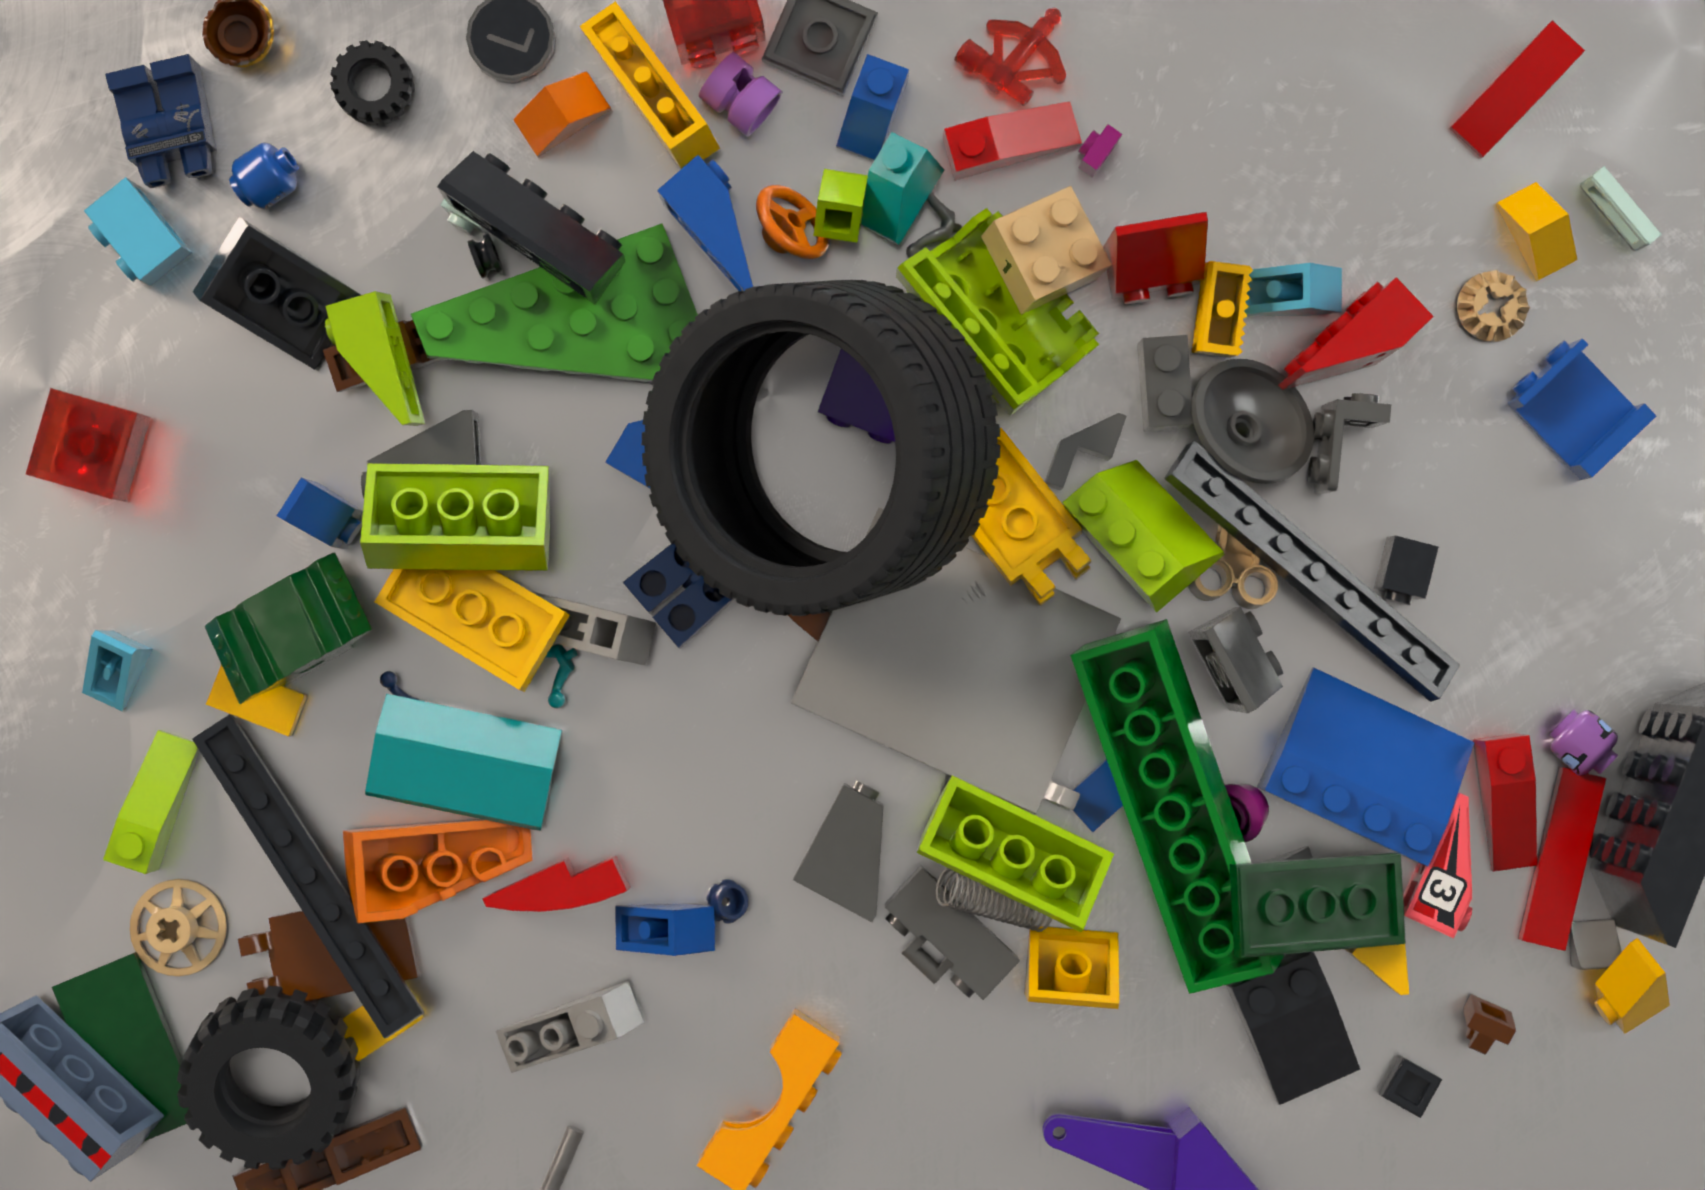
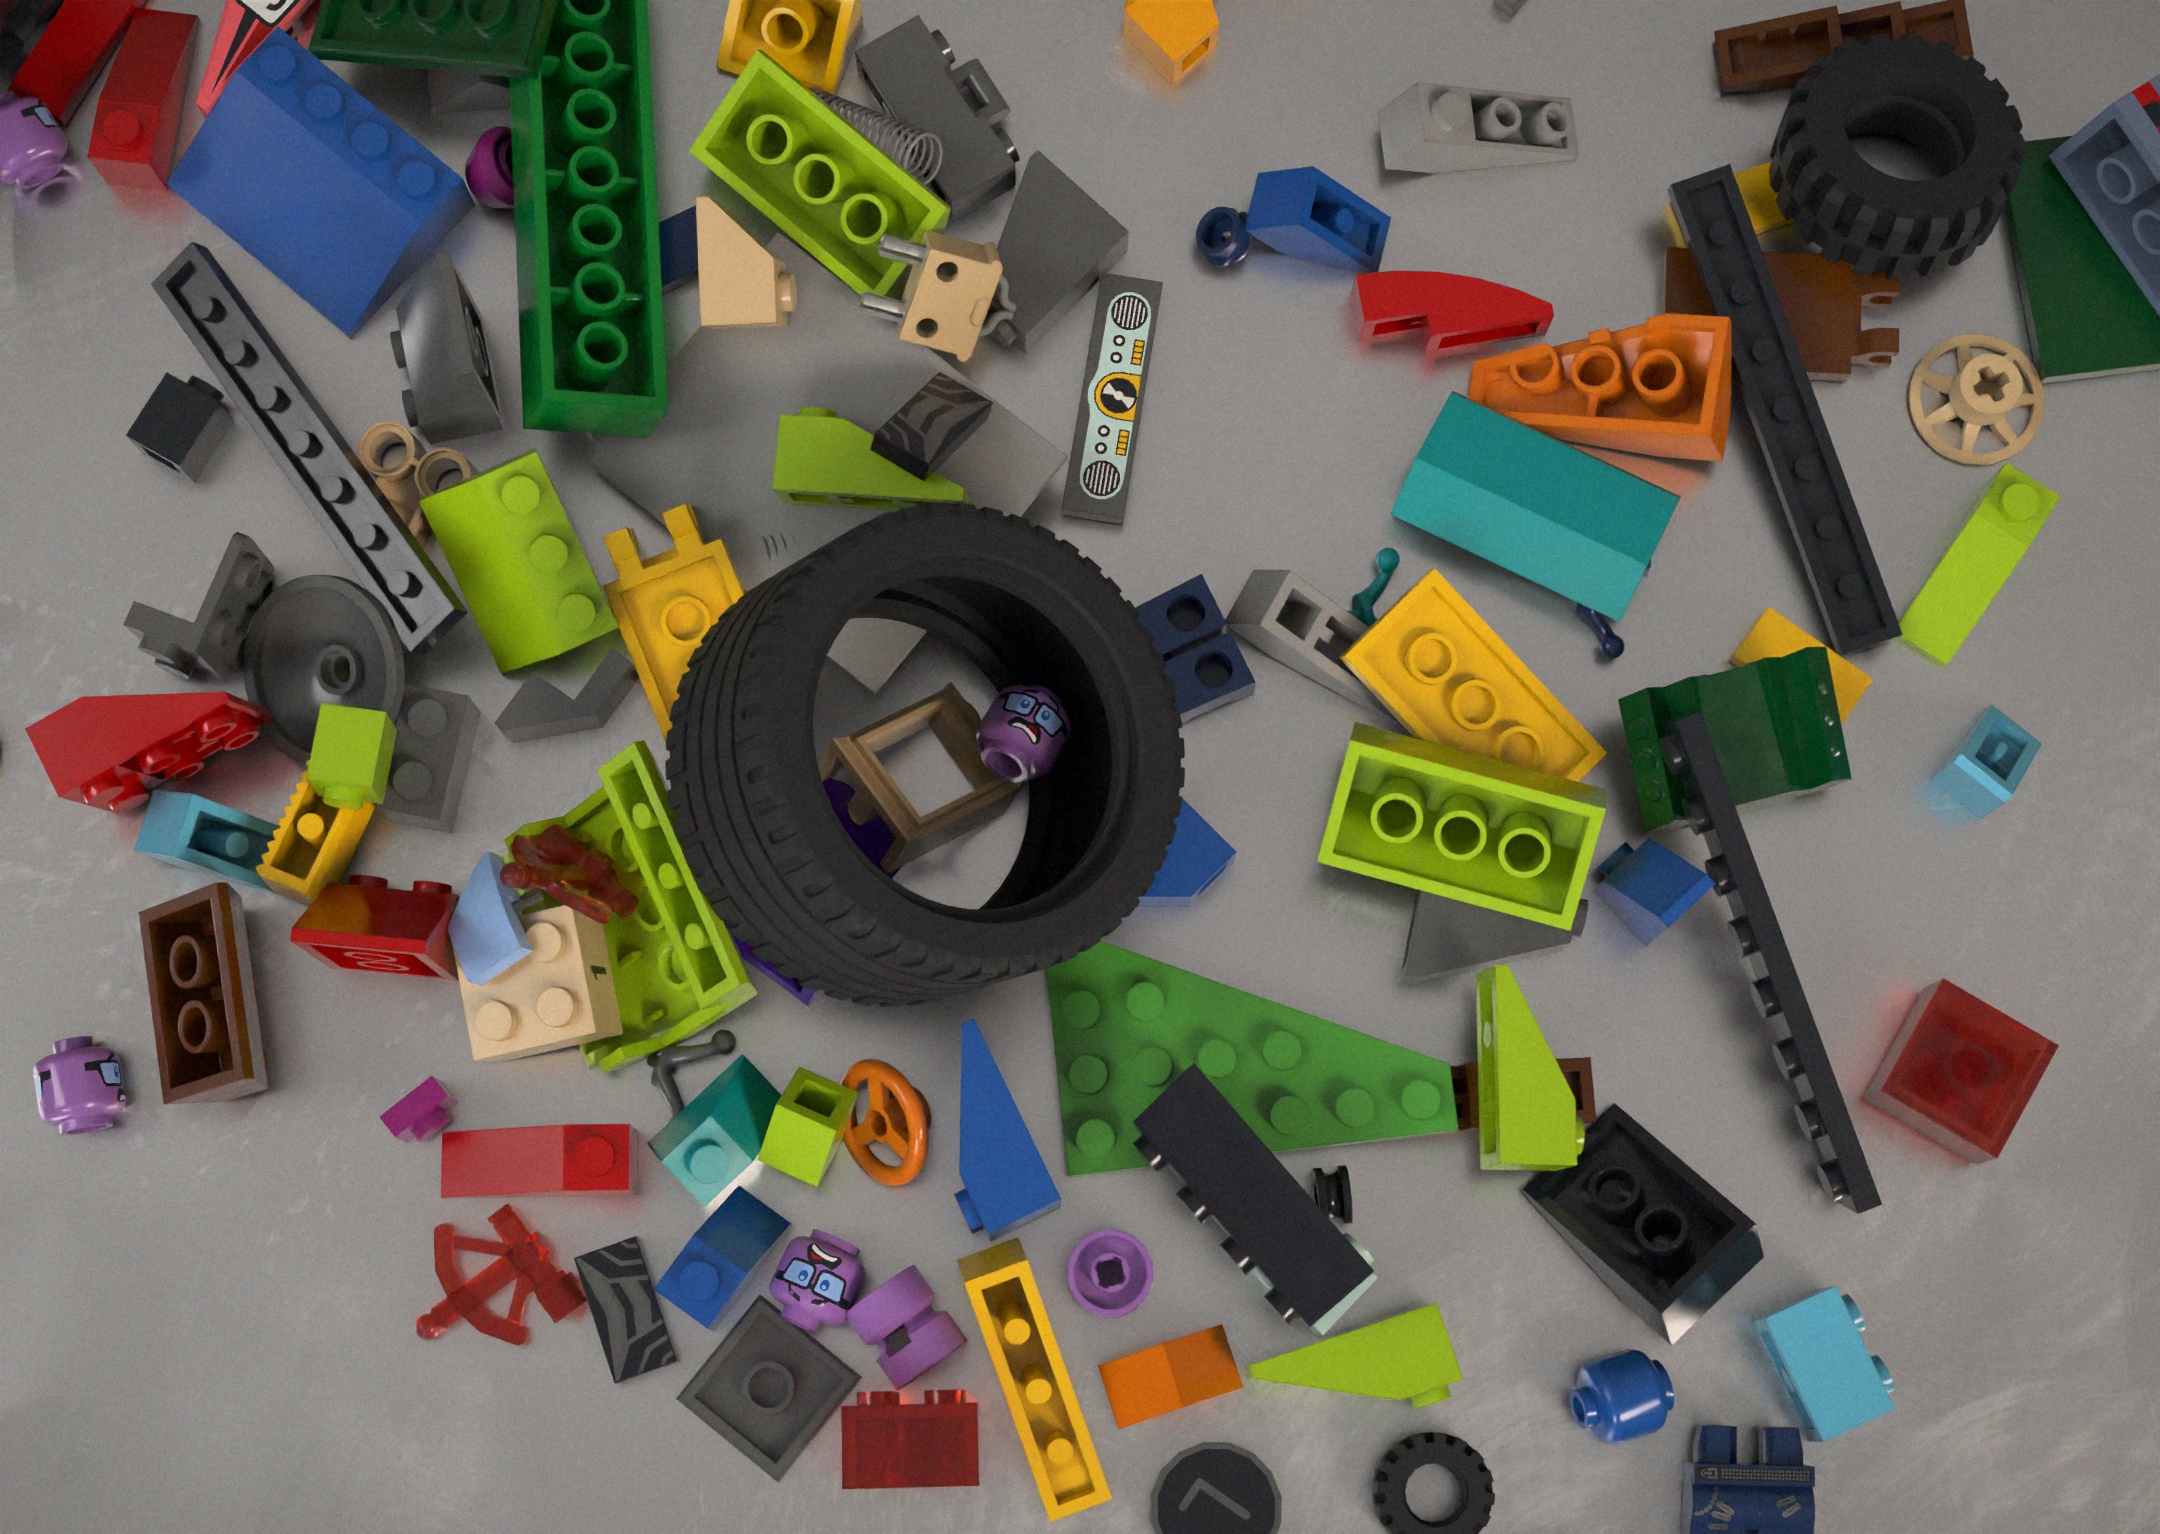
camera: 170 degrees left, 10 degrees down
none -> medium lavender head [33,1036,126,1136]
none -> reddish brown slope [138,882,268,1105]
none -> lime brick [306,703,397,810]
none -> light blue slope [447,851,534,986]
none -> clear red piece [500,824,639,924]
none -> tile [574,1236,680,1384]
none -> tan slope [696,197,797,330]
none -> medium lavender head [769,1229,867,1333]
none -> lime slope [772,407,973,511]
none -> tan window [818,682,1026,874]
none -> tan piece [859,230,1016,362]
none -> black tile [870,372,993,481]
none -> medium lavender head [976,685,1072,782]
none -> tile [1061,272,1163,524]
none -> medium lavender wheel [1067,1229,1153,1319]
none -> lime slope [1245,1303,1463,1409]
none -> black plate [1659,711,1882,1214]

